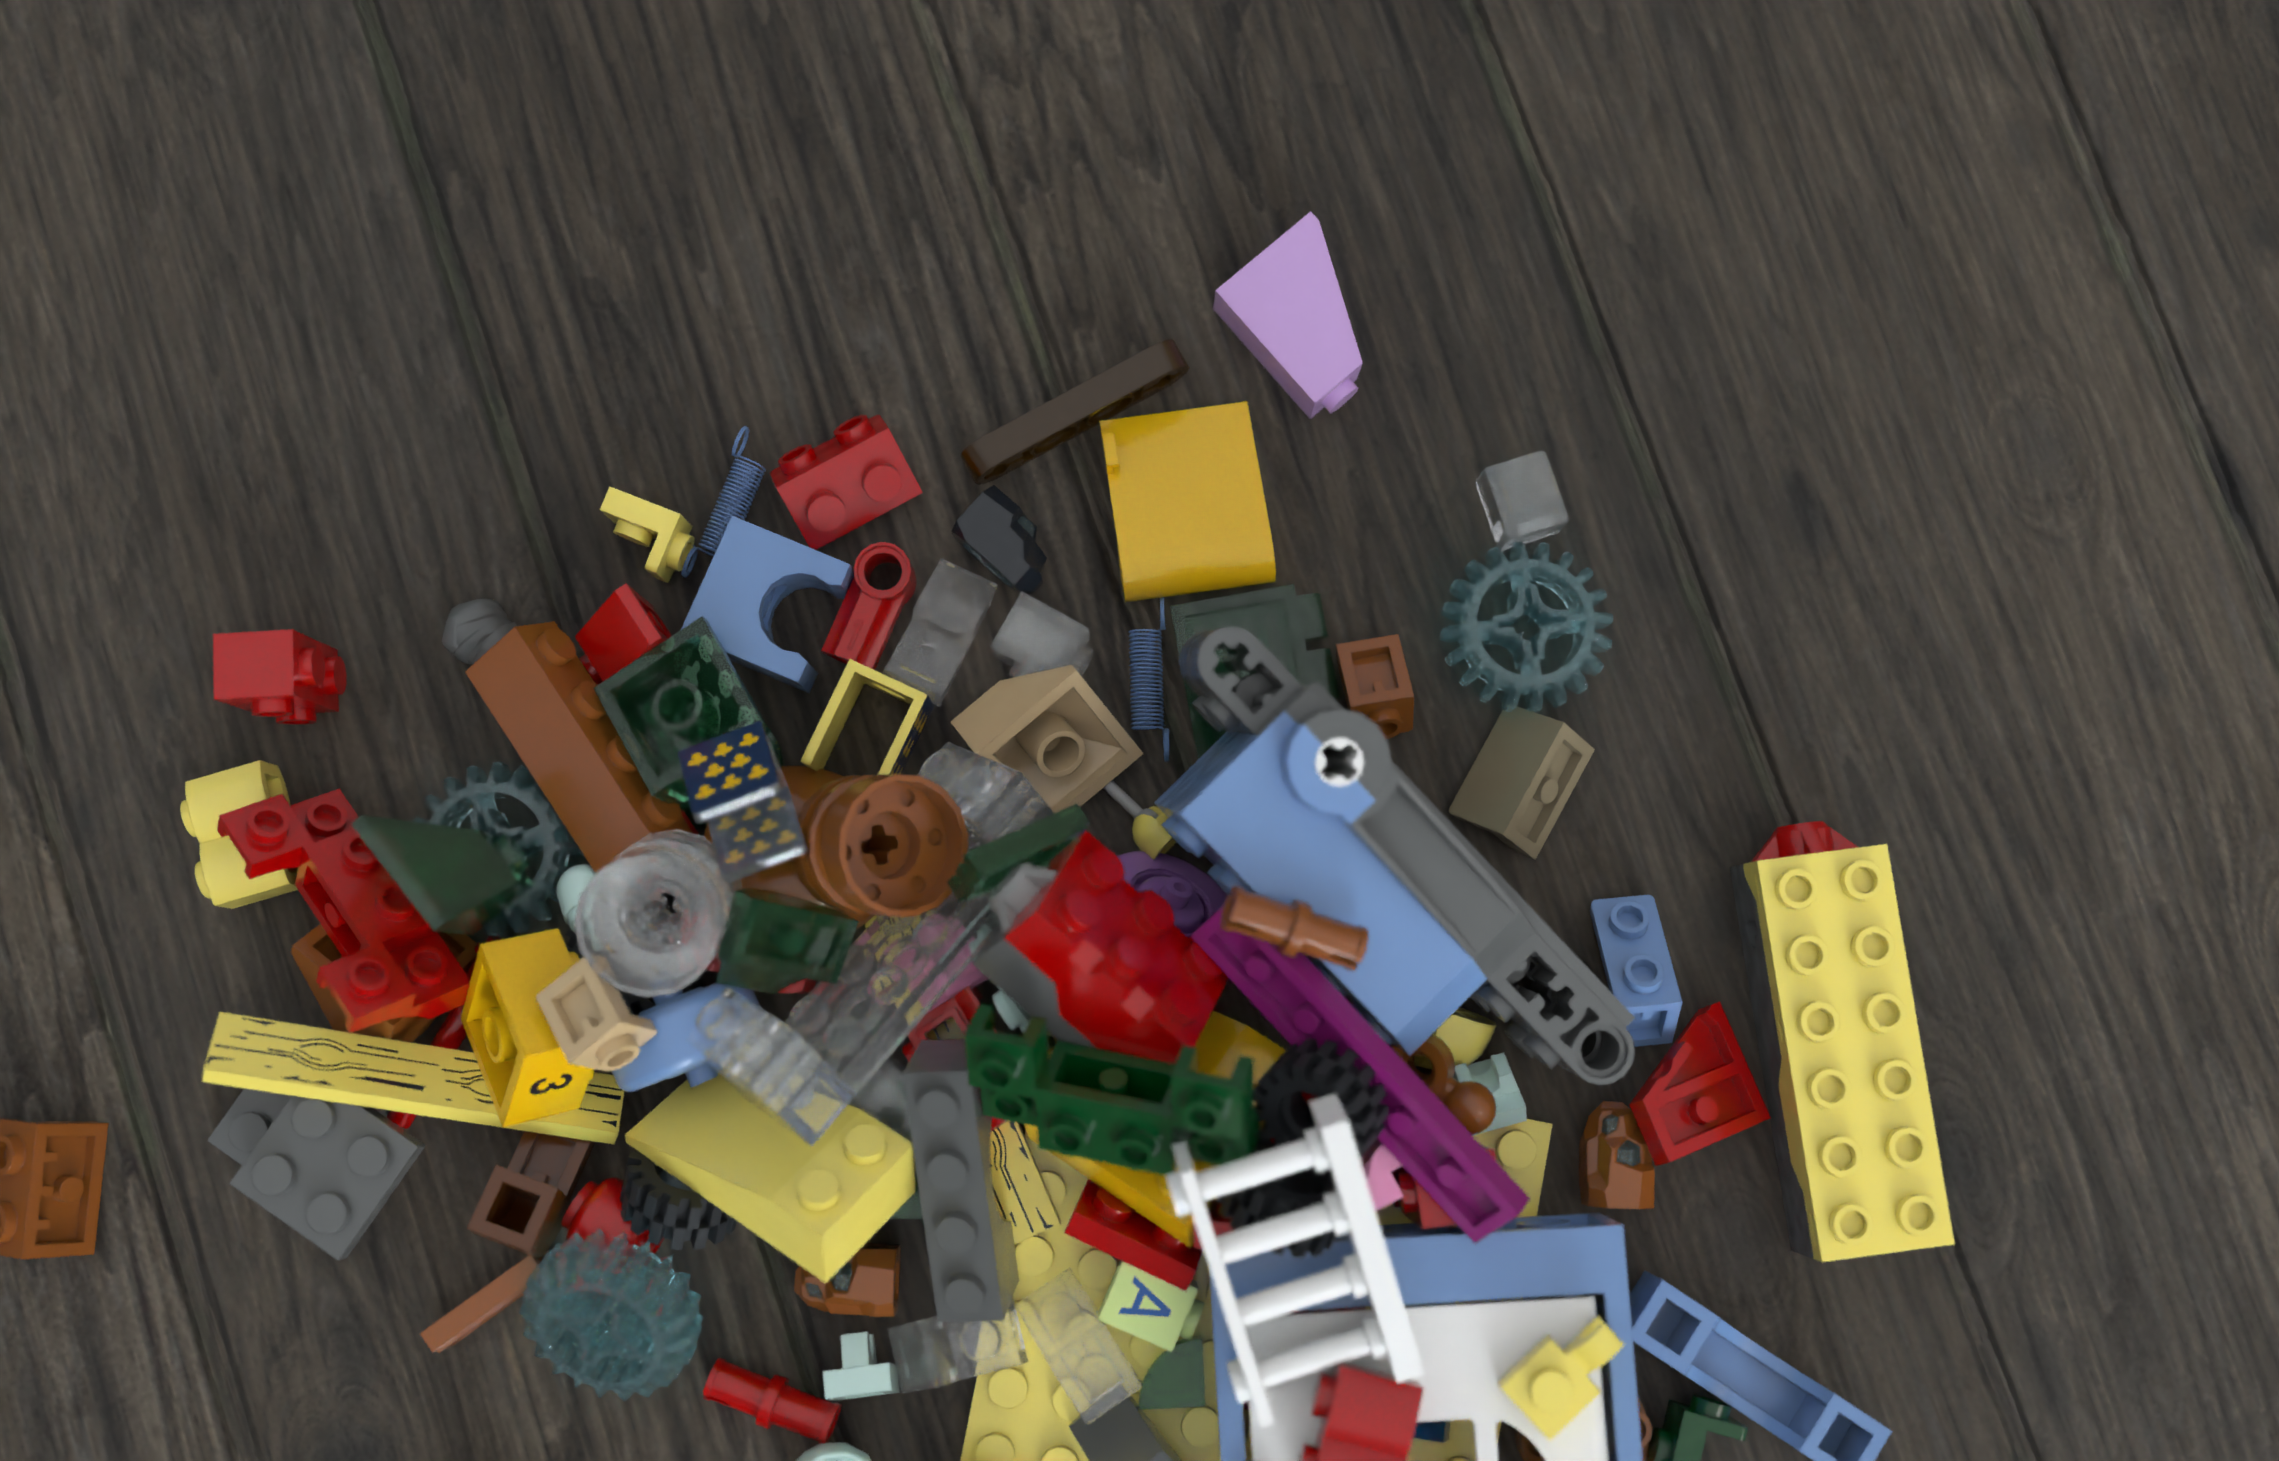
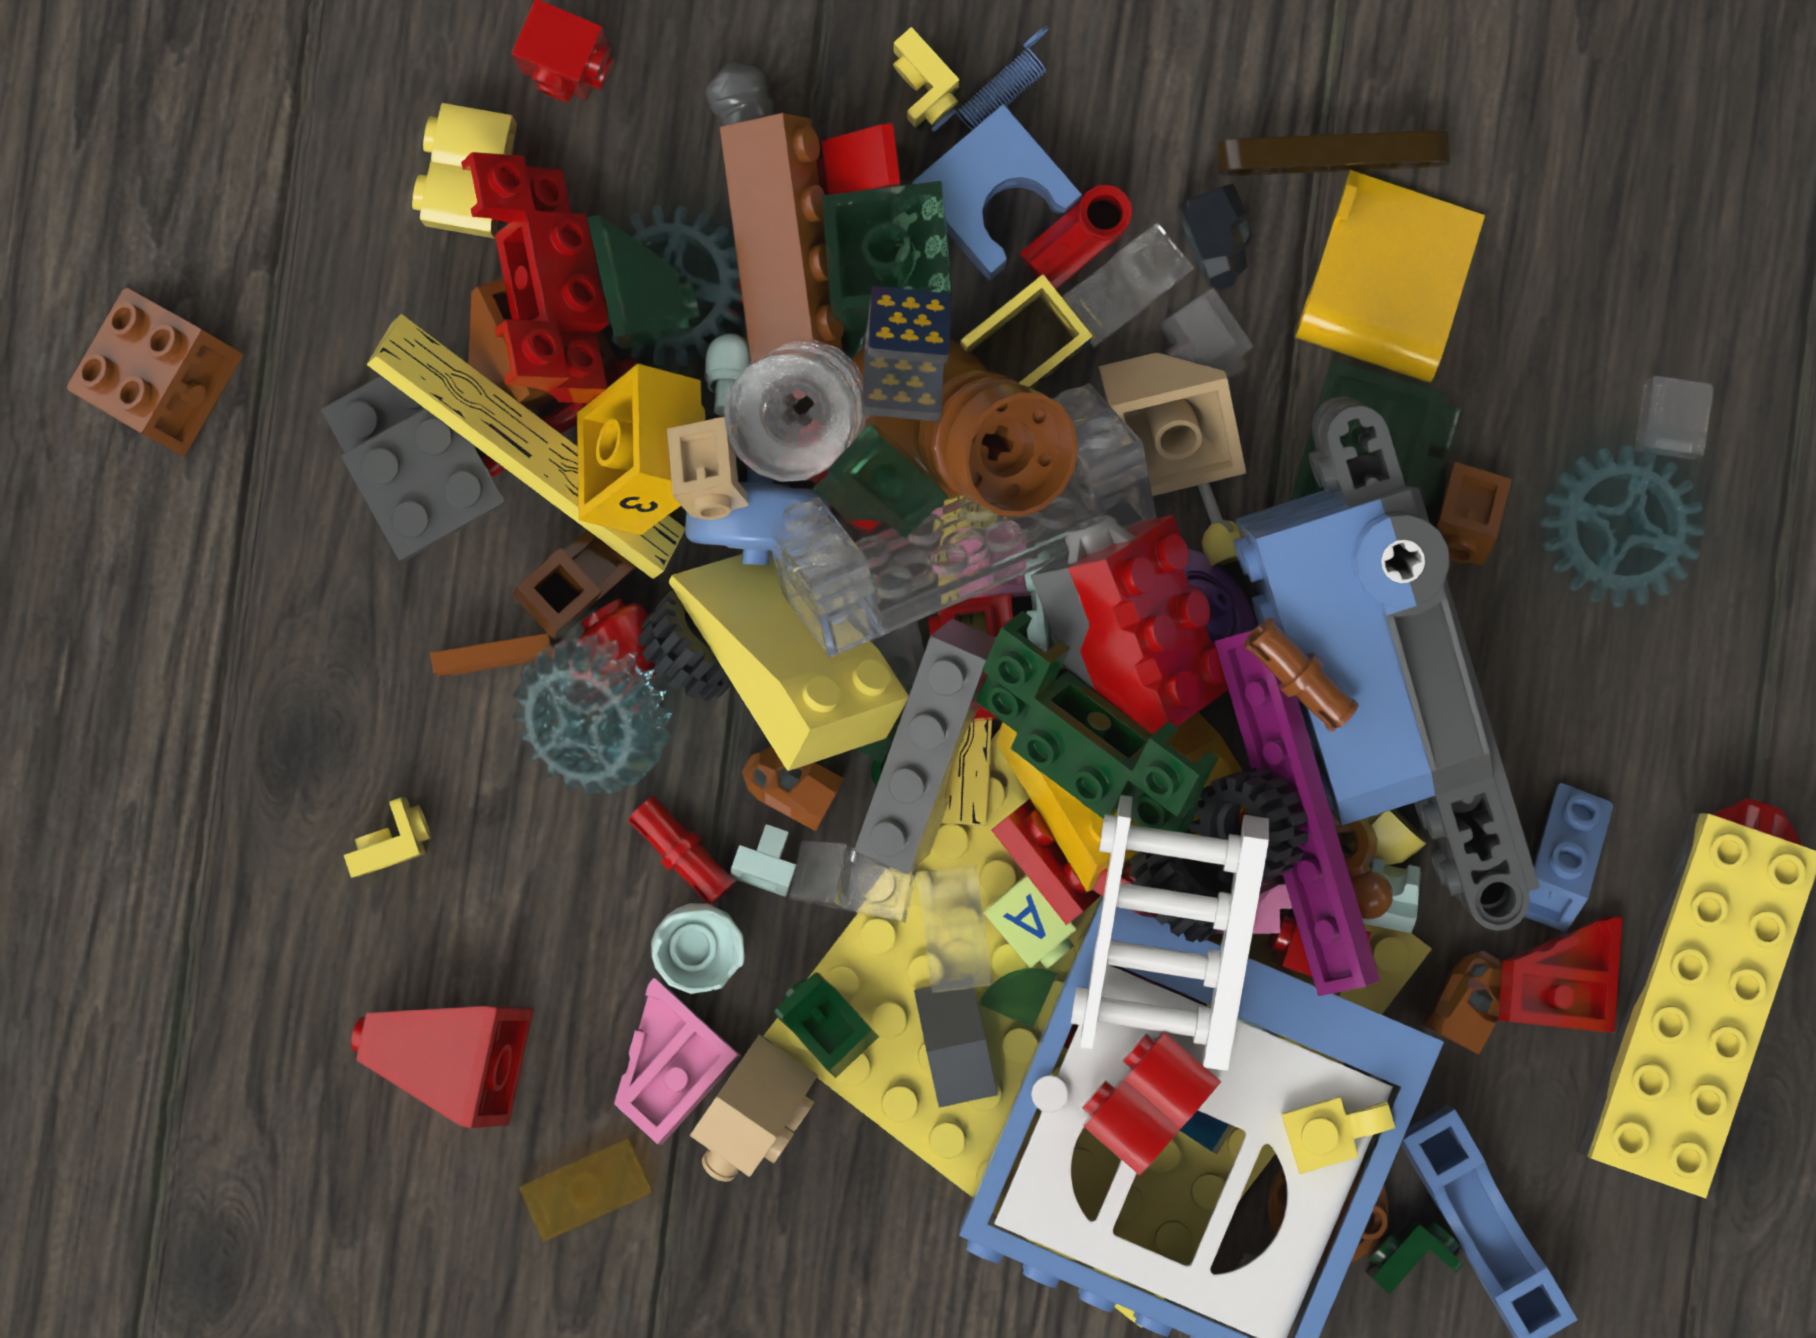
camera: 30 degrees right, 5 degrees up
red bracket [770,415,923,550] -> none
clear green tile [947,803,1090,903] -> none
medium blue piece [1128,597,1169,762] -> none
lavender slope [1213,211,1363,419] -> none
dark tan panel [1449,704,1595,860] -> none

